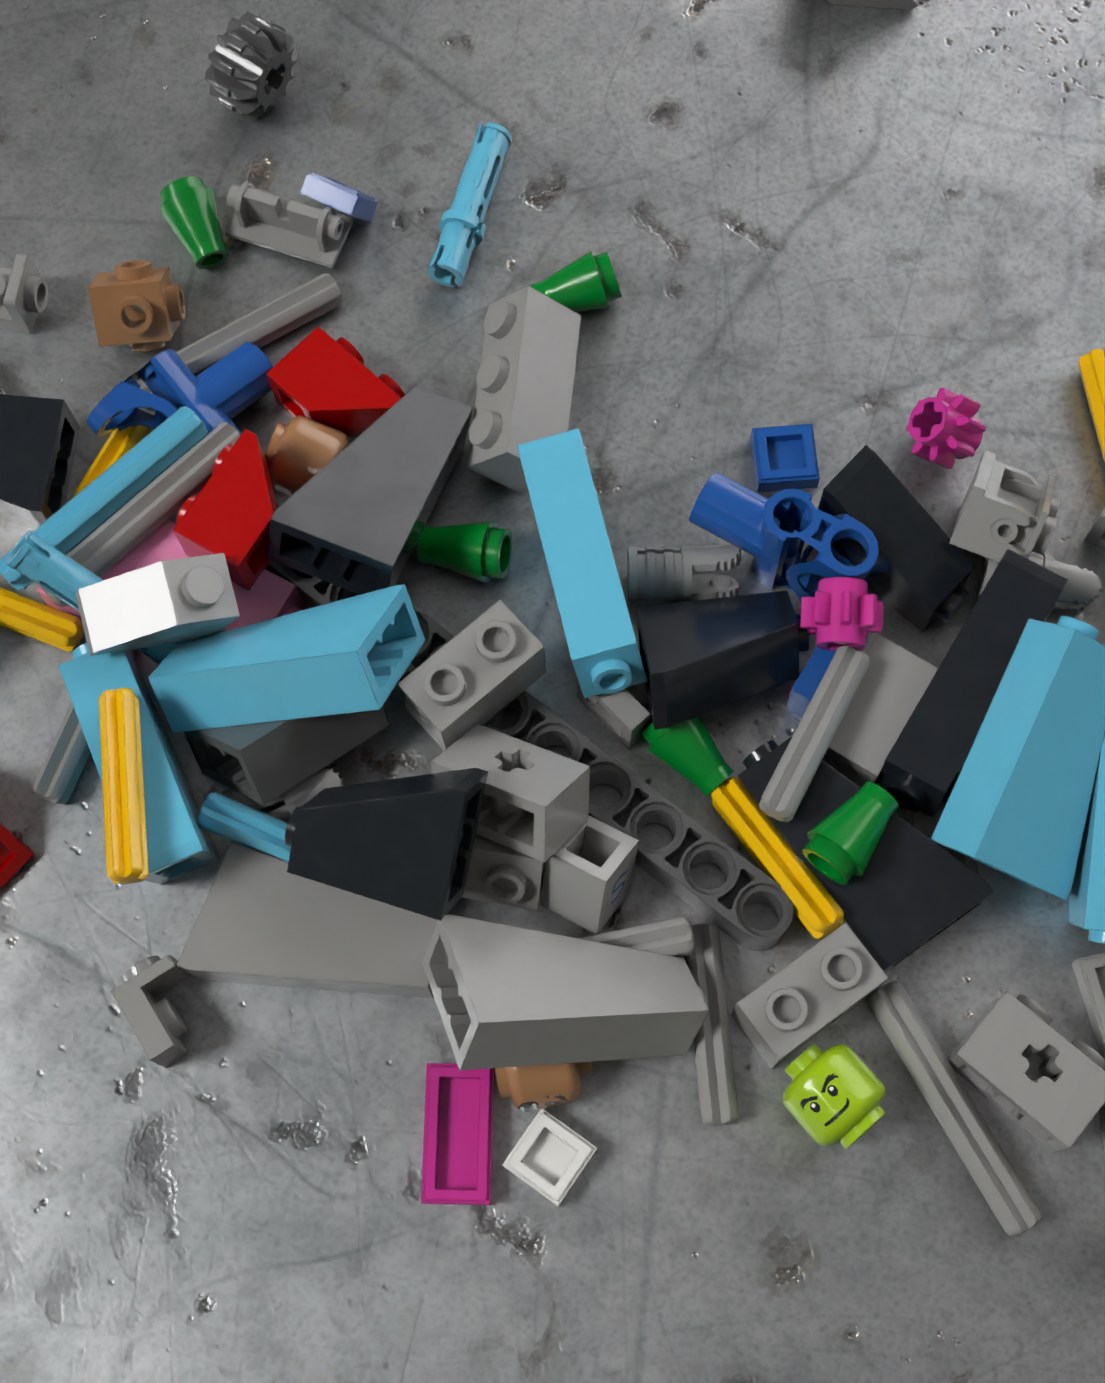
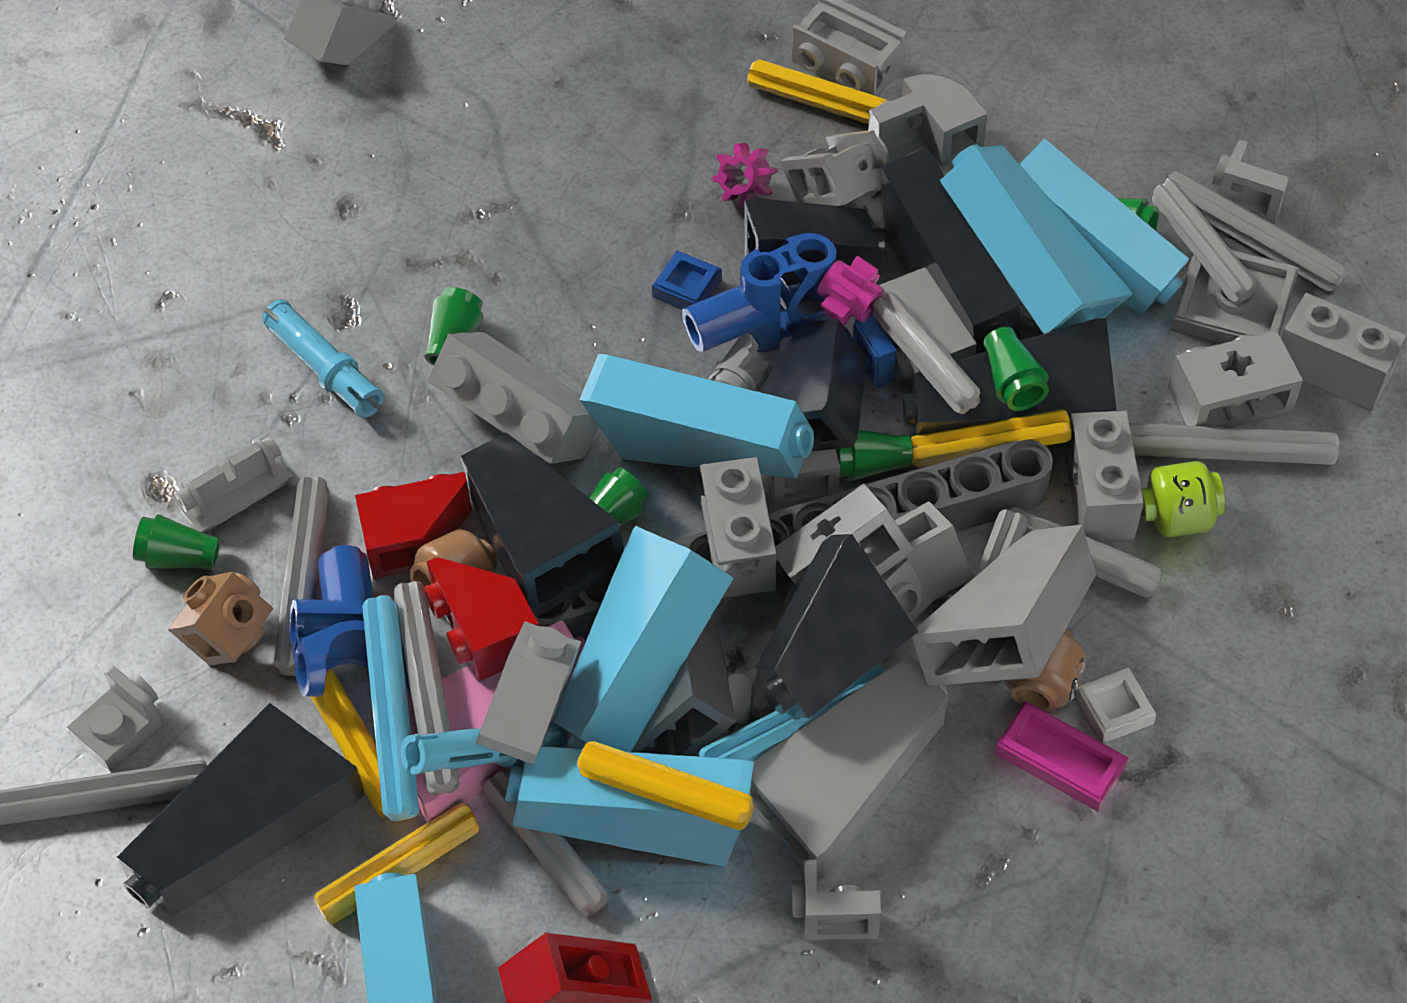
camera: 60 degrees left, 15 degrees down
dark grey gear [205,12,298,119] -> none
tile [300,172,378,221] -> none

